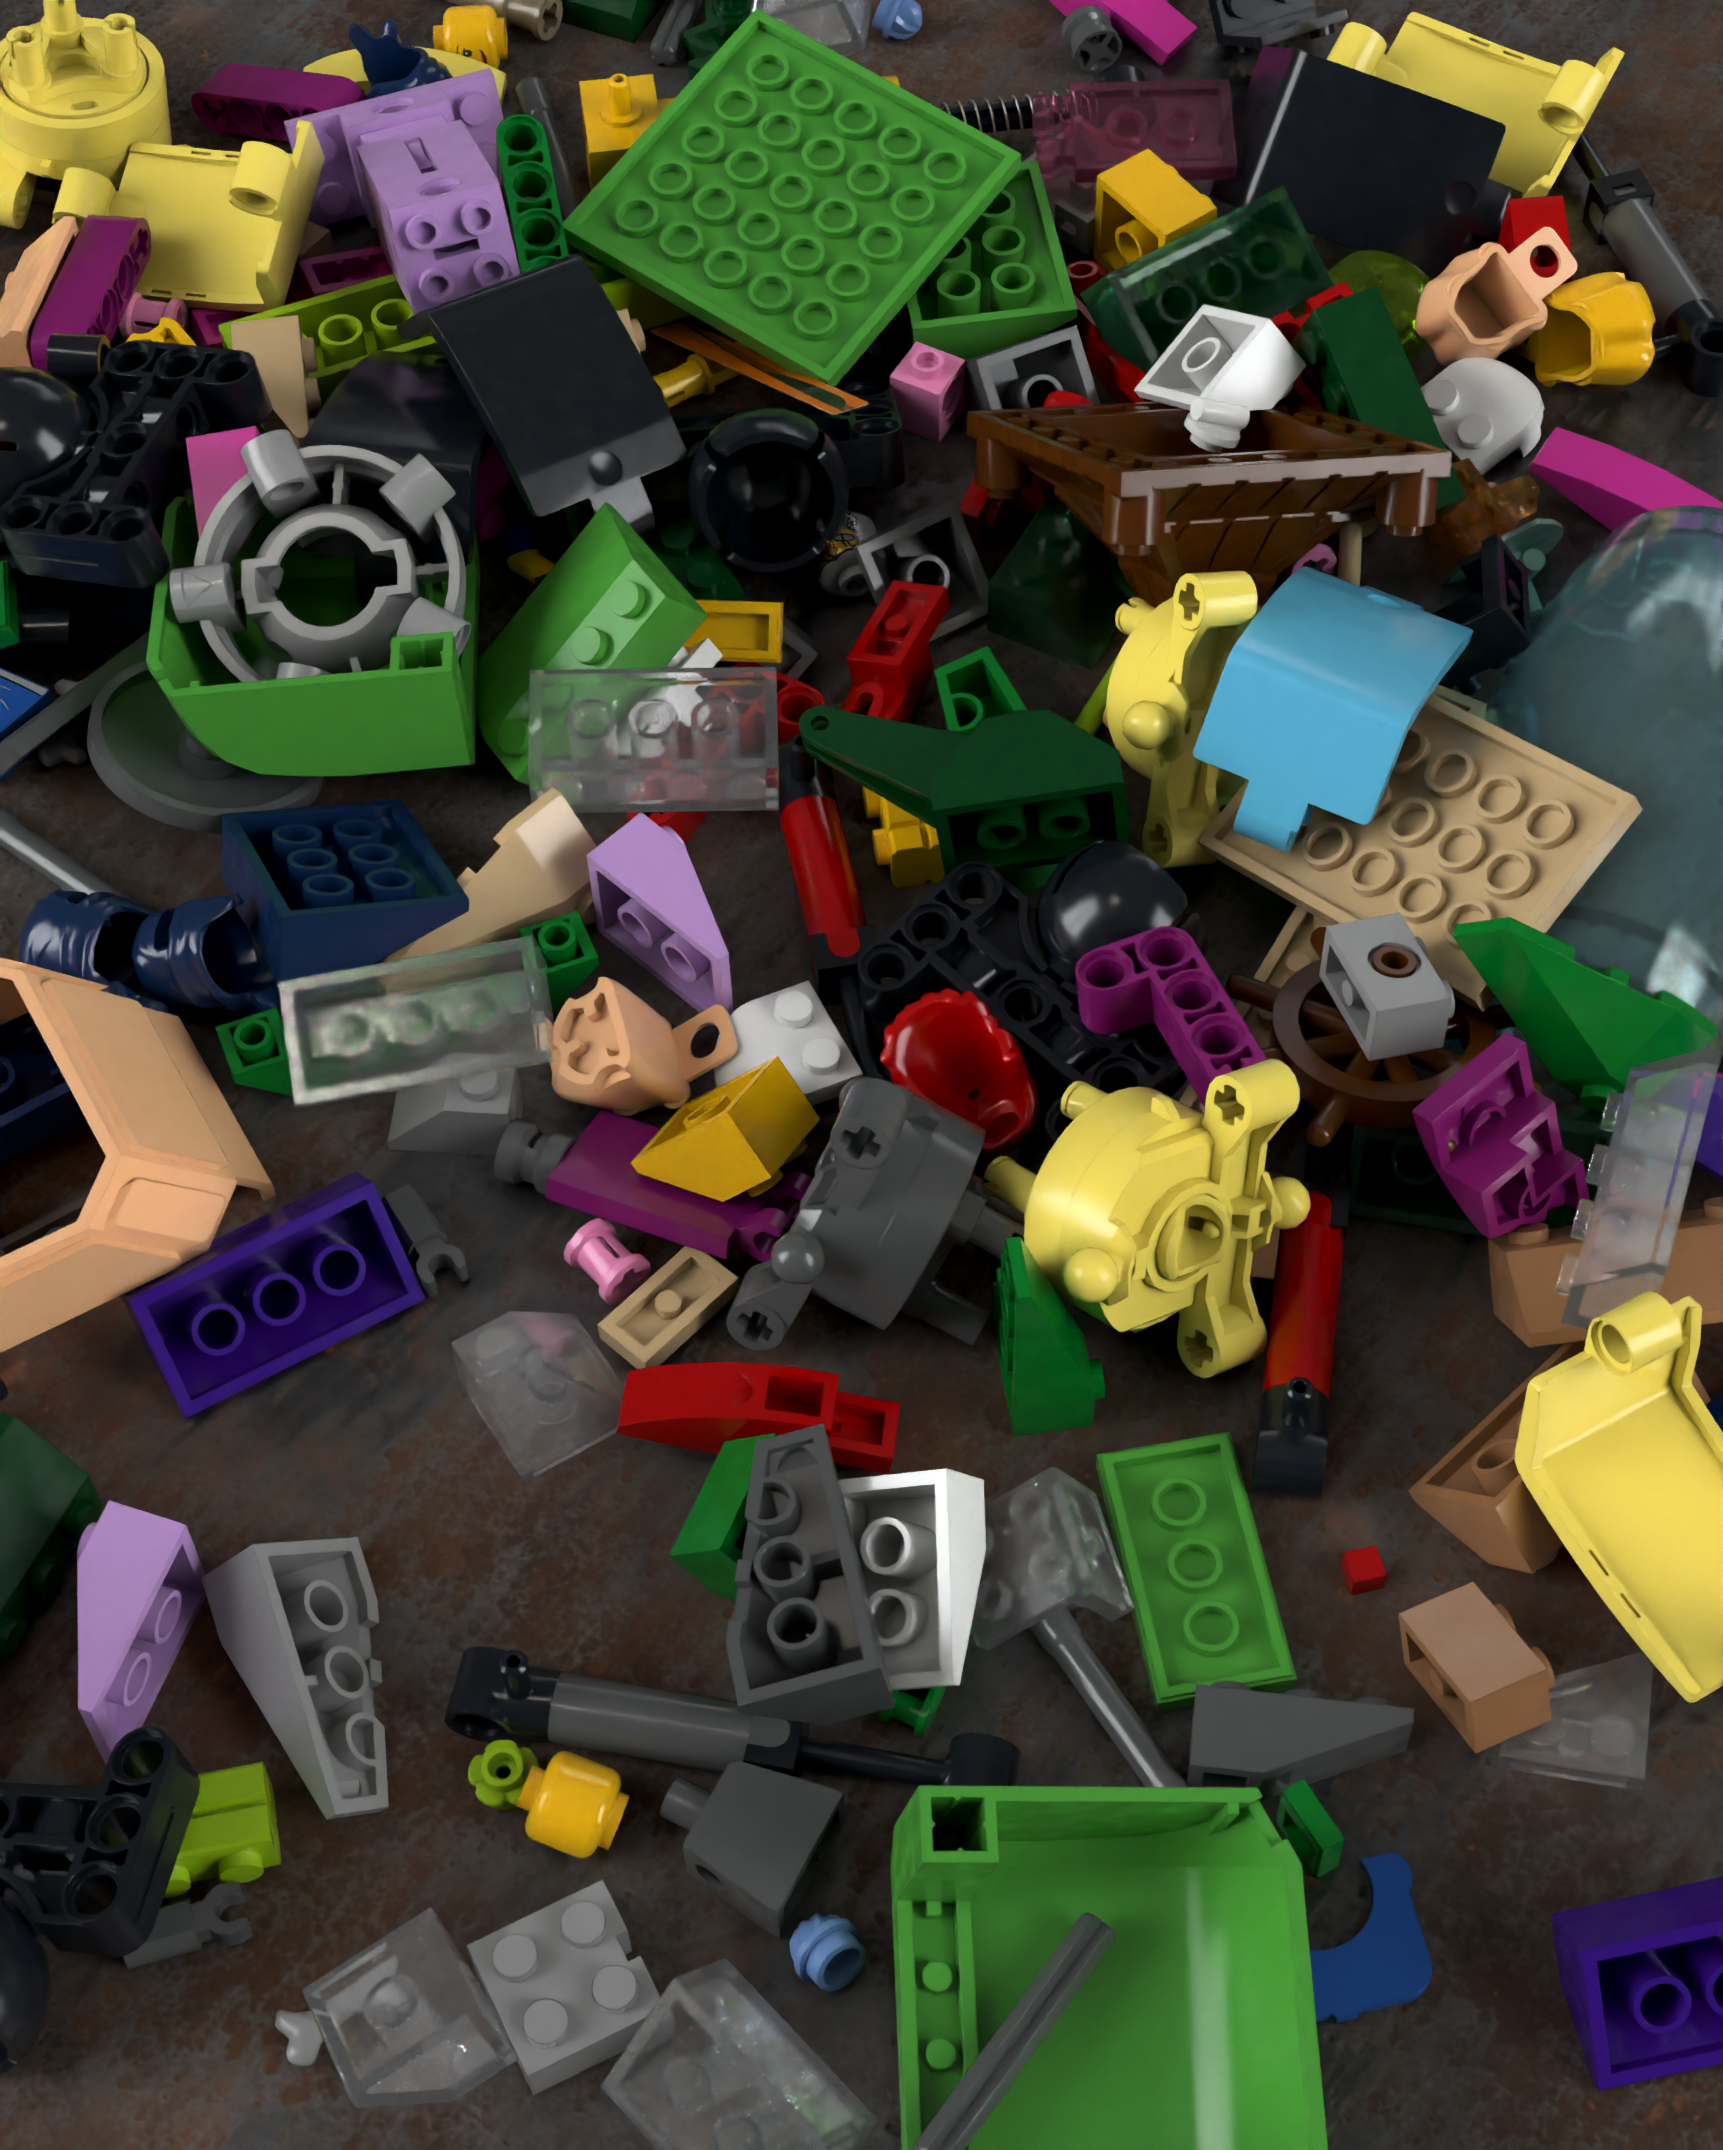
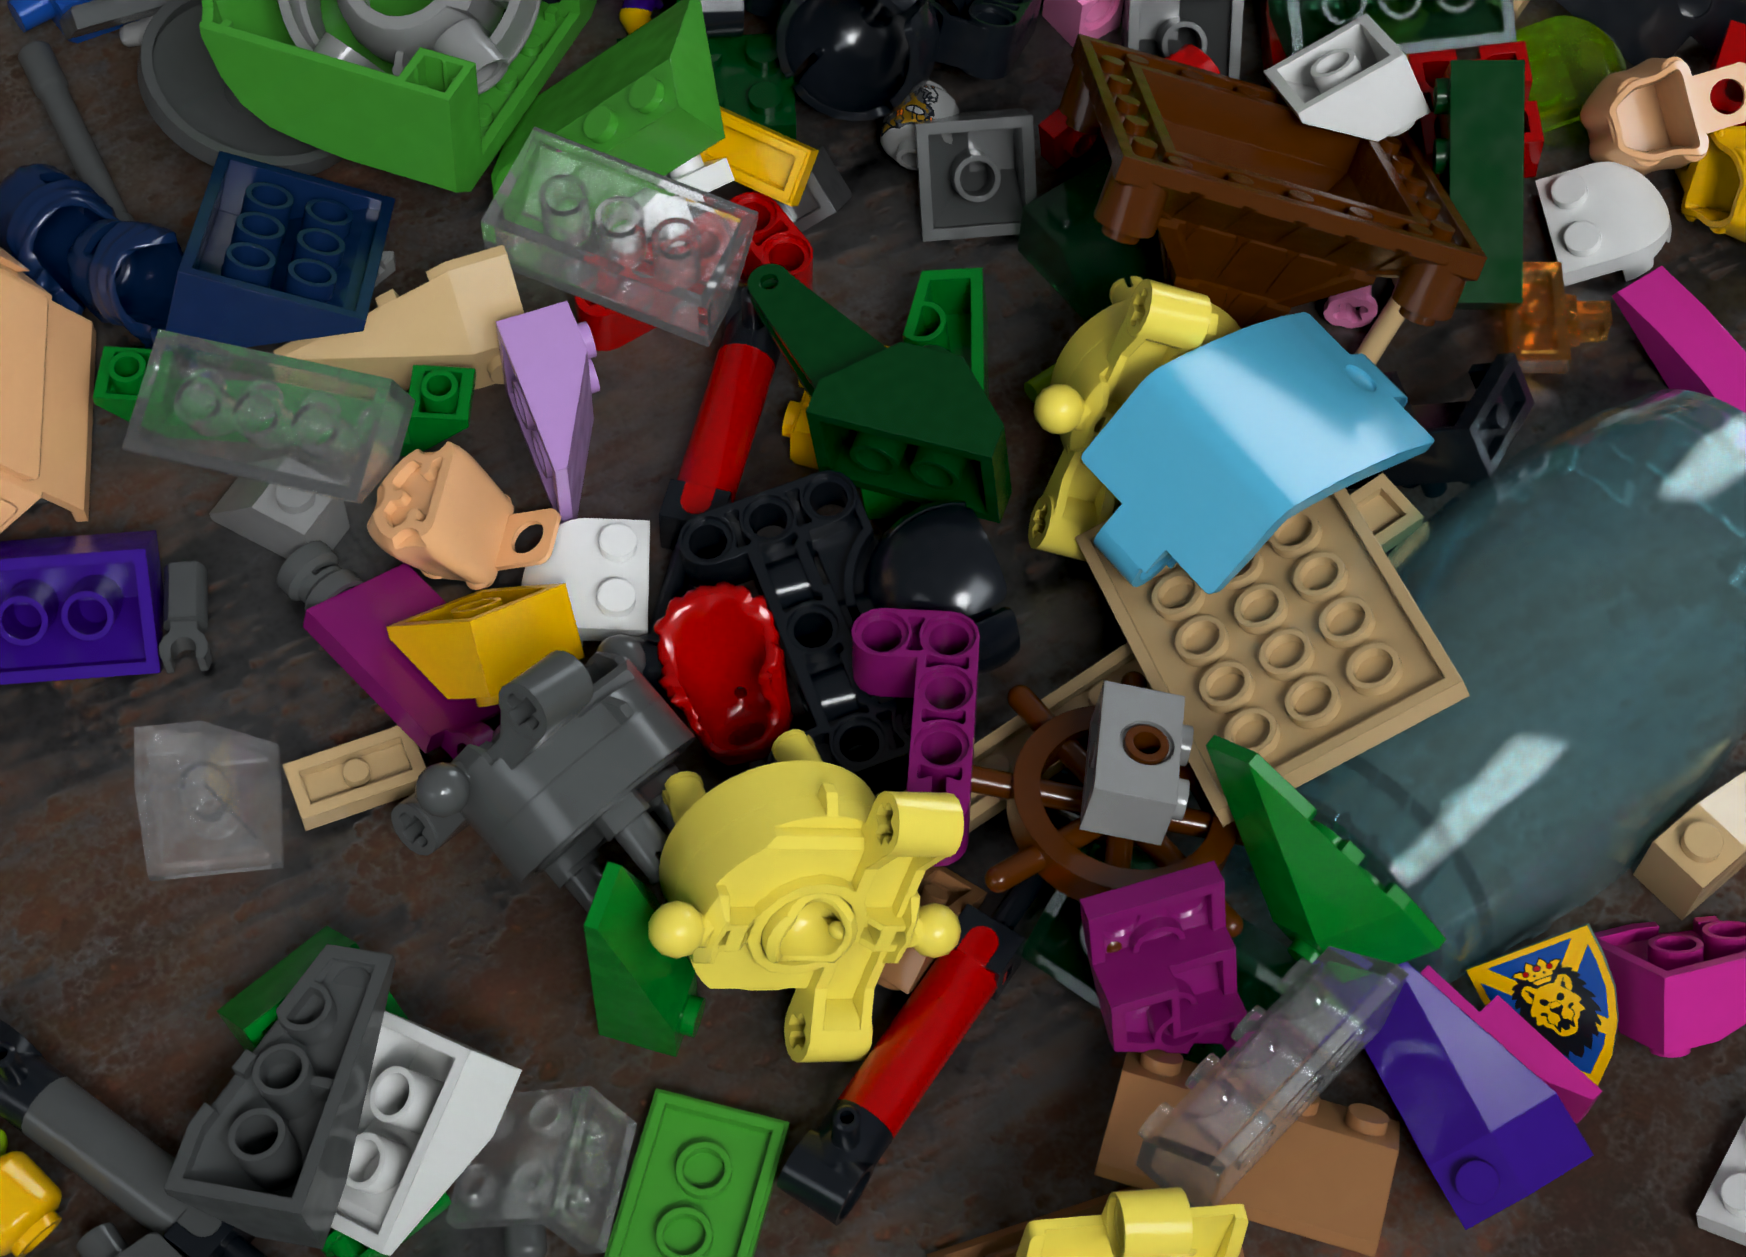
camera: 20 degrees right, 5 degrees up
bright pink bush [563,1218,651,1305] -> none
red slope [616,1362,900,1474] -> none
red plate [840,580,951,723] -> none
white plate [1184,397,1250,453] -> none
sand green shield [1443,518,1563,617] -> none

